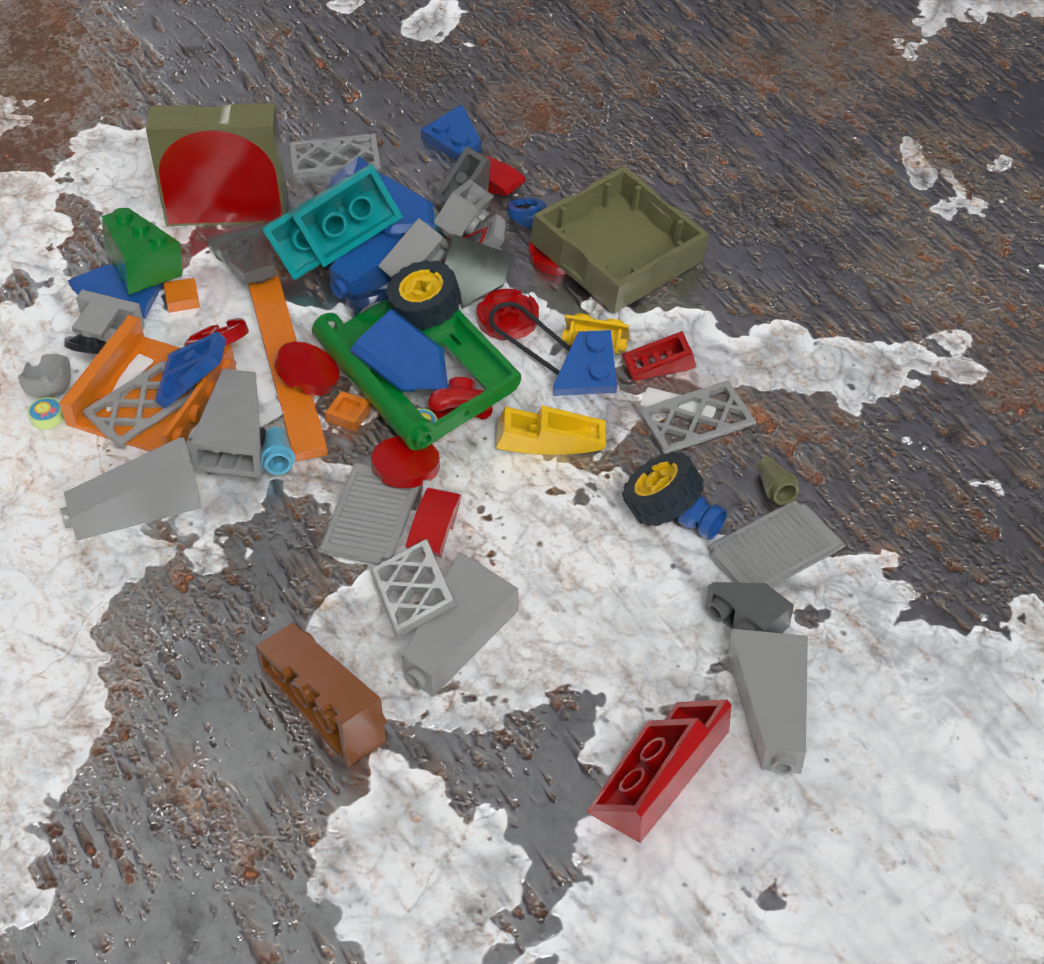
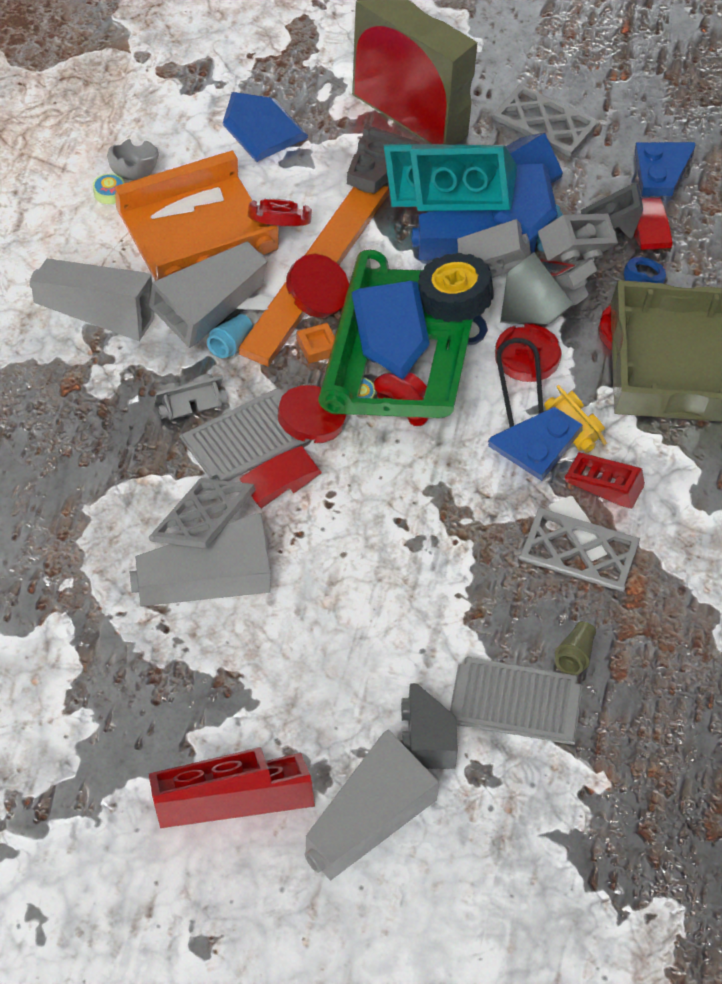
camera: 40 degrees right, 5 degrees up
light grey piece [64,290,145,354] -> none
light grey window [82,361,195,447] -> none
green wedge [101,208,183,295] -> none
blue wing [155,331,226,408] -> none
orange tile [164,278,200,313] -> none
dark orange wedge [255,622,386,767] -> none
dark blue piece [345,288,388,318] -> none
yellow slope [496,405,606,455] -> none
black wheel [622,452,704,526] -> none
blue wheel [678,496,727,540] -> none
none -> light grey hinge [154,374,227,421]

